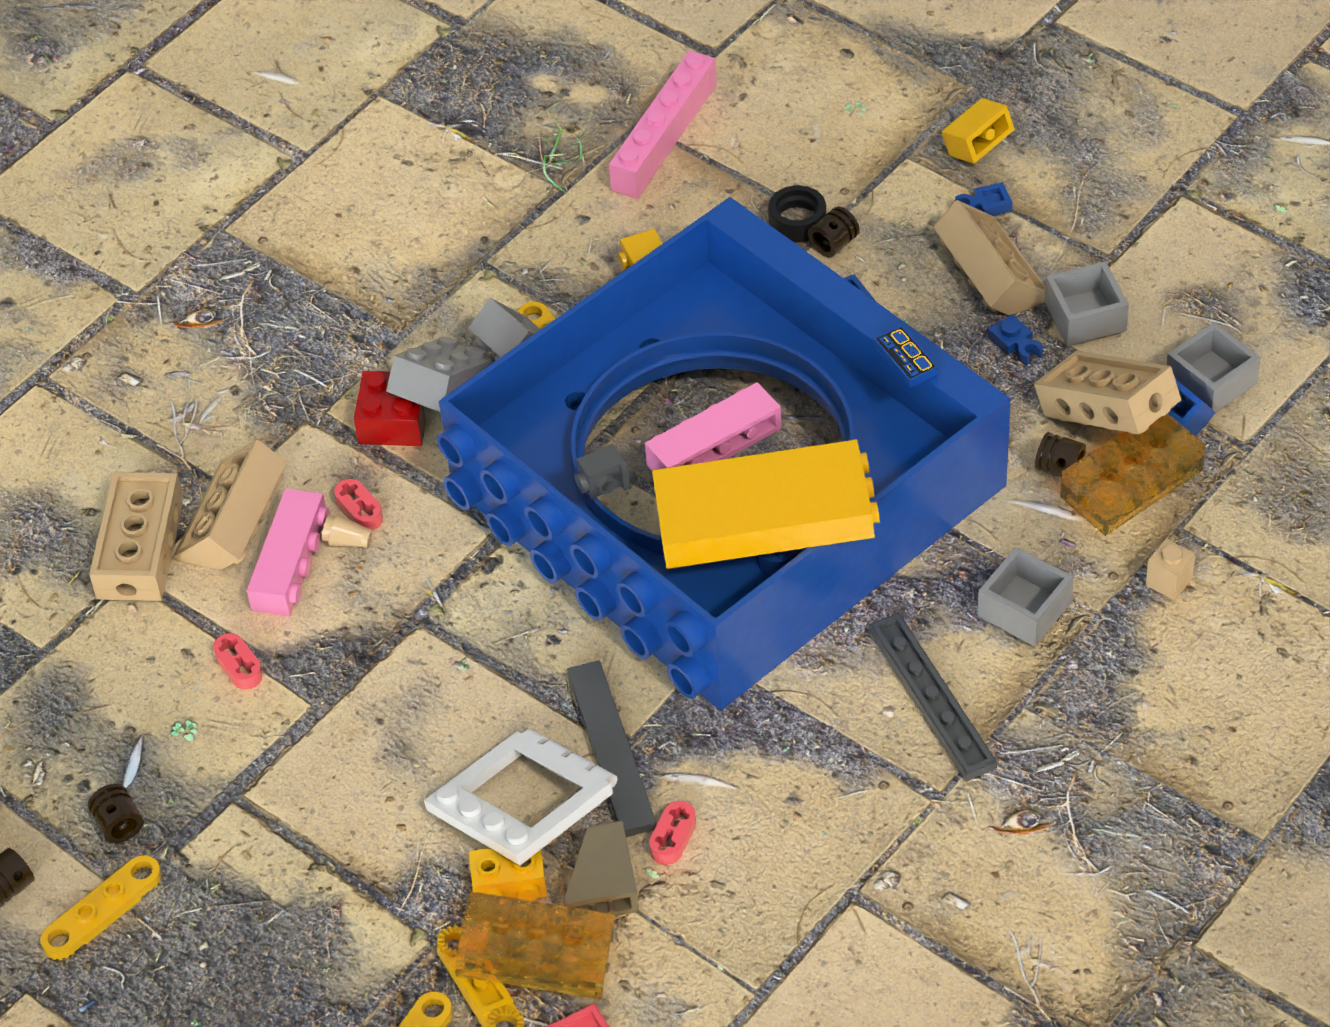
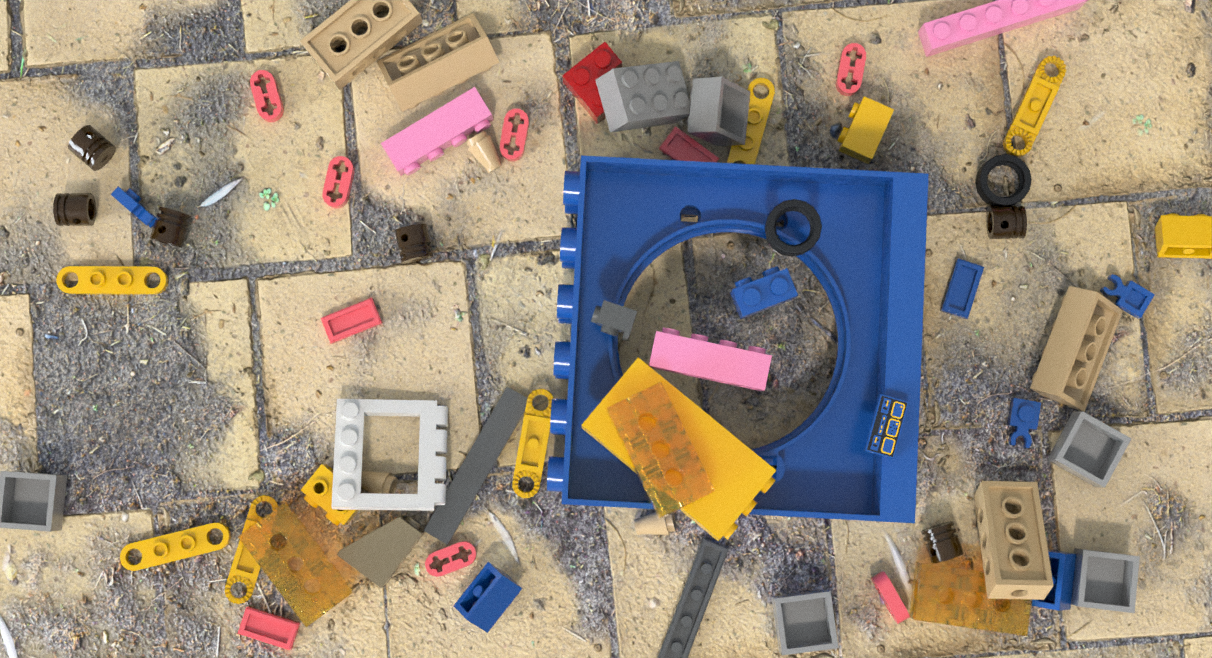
camera: 45 degrees right, 35 degrees up
none -> blue plate [111,186,158,228]
none -> coral beam [250,70,284,122]
none -> coral tile [321,298,383,344]
none -> dark brown piece [395,224,433,264]
none -> blue brick [454,562,523,633]
none -> yellow plate [512,388,554,498]
none -> clear yellow brick [607,382,715,520]
none -> tan cone [634,510,677,535]
none -> blue brick [730,266,798,320]
none -> black tyre [765,199,822,257]
none -> coral beam [836,43,866,96]
none -> coral beam [871,571,910,624]
none -> yellow plate [1003,56,1066,157]

